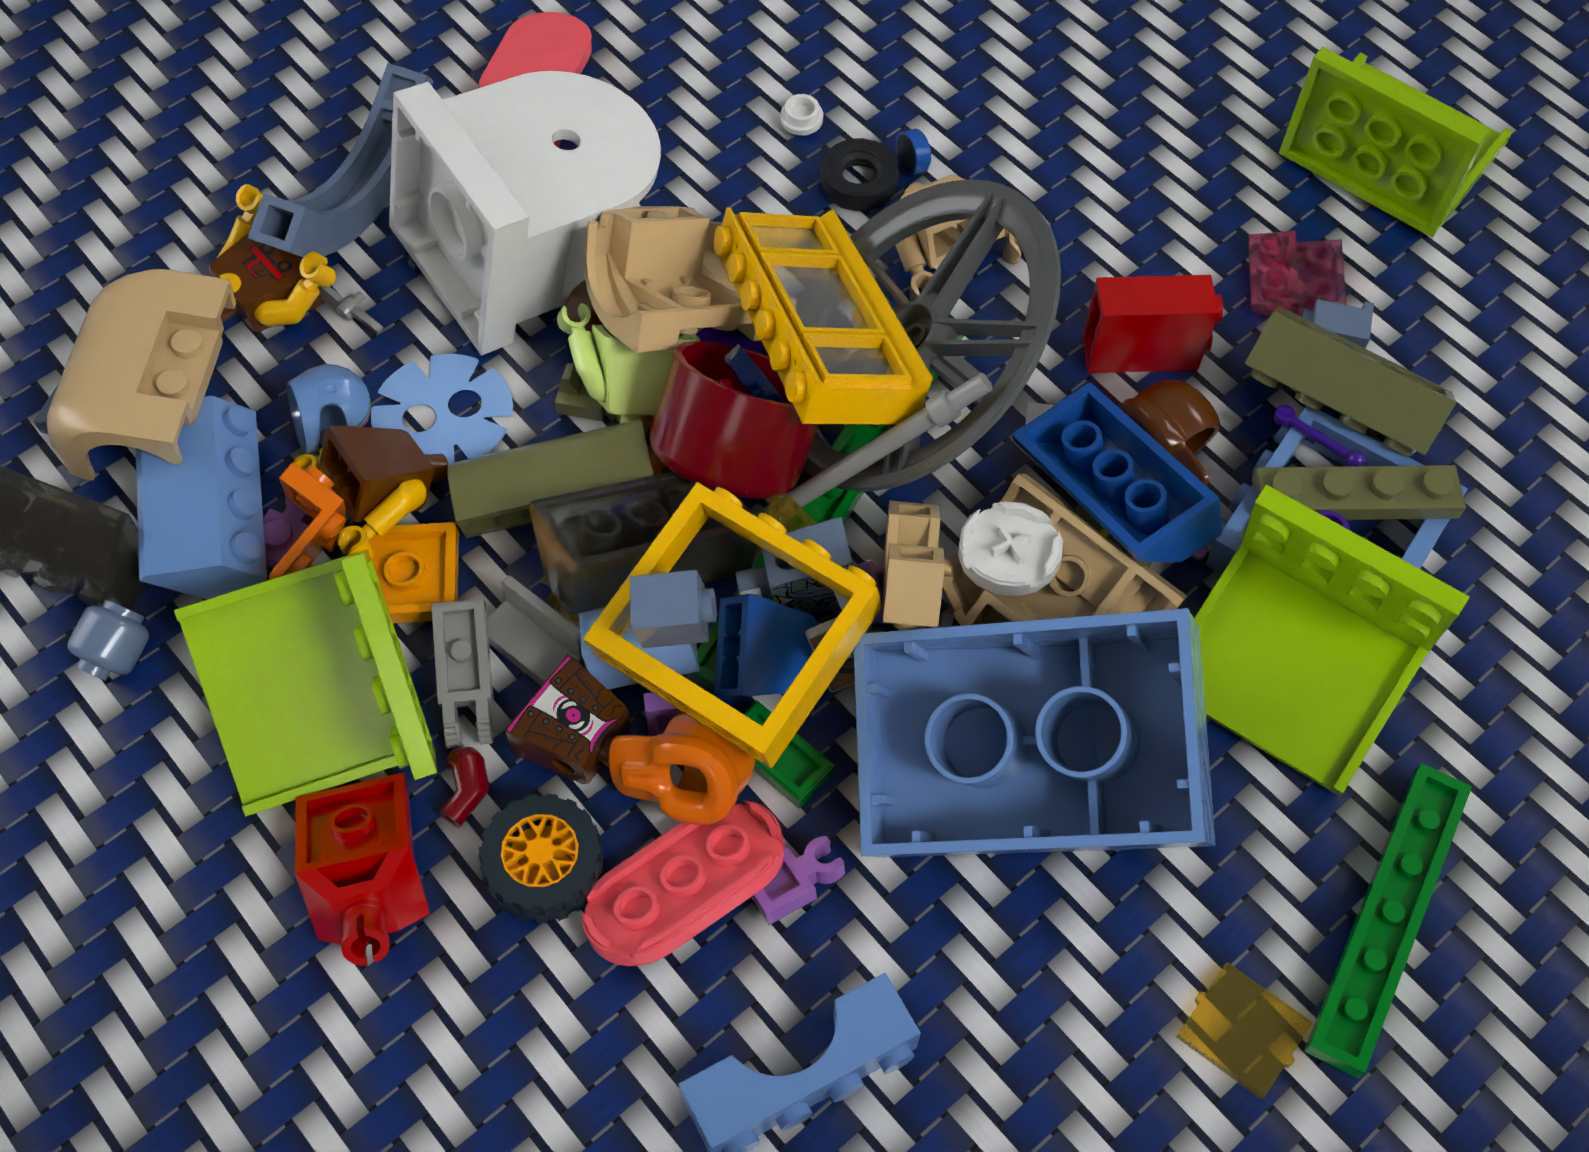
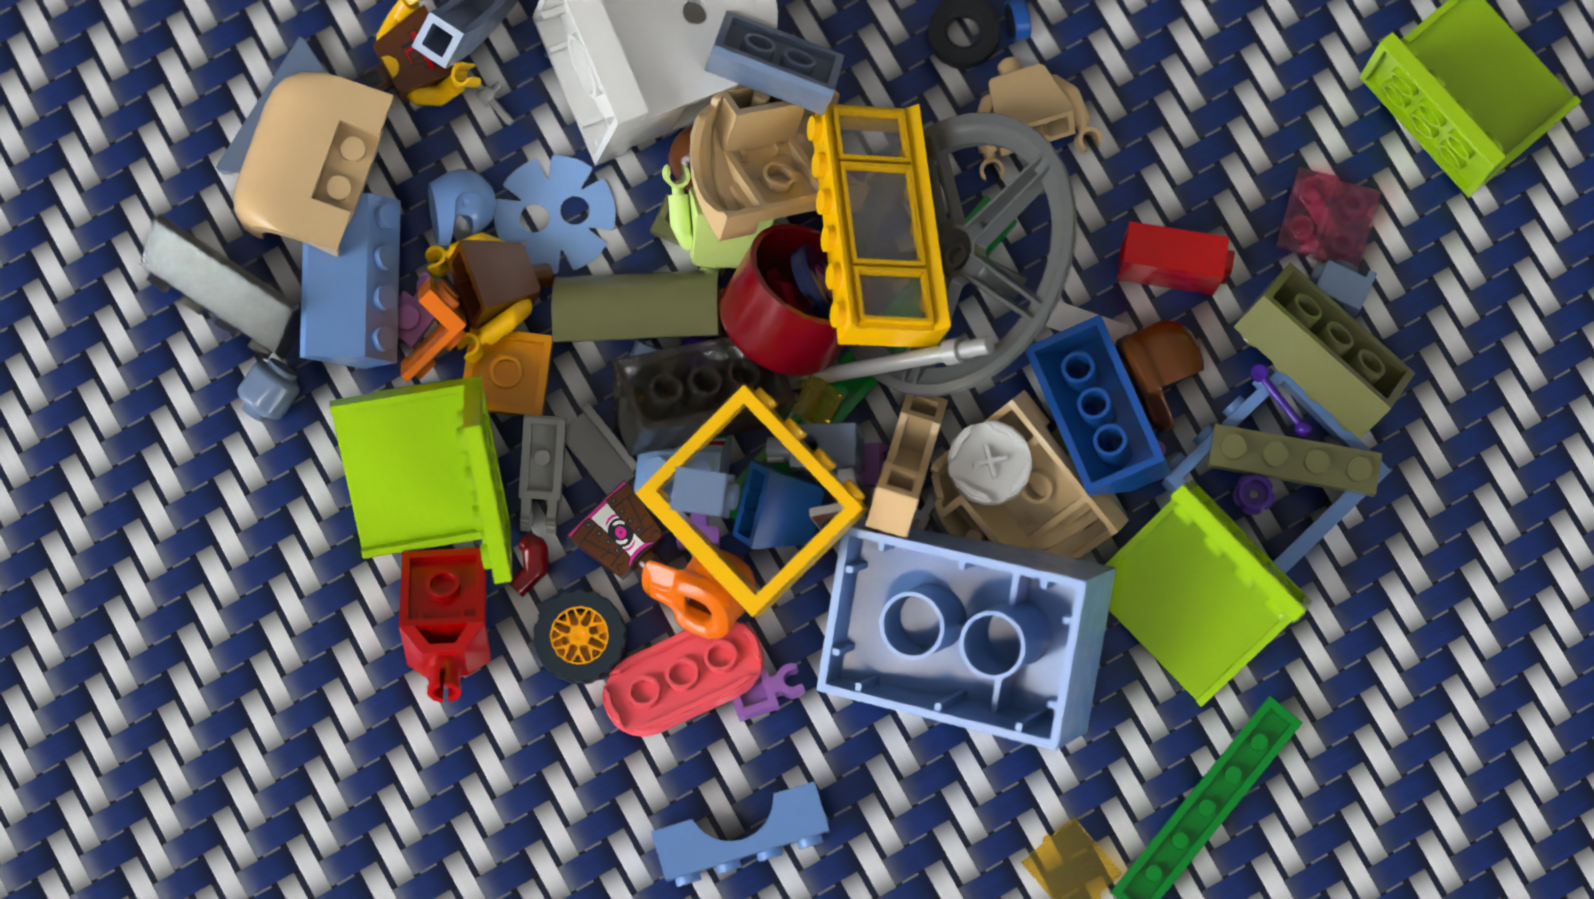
camera: 15 degrees right, 20 degrees up
green tile [743,700,835,809] -> none
none -> sand blue slope [704,10,845,115]

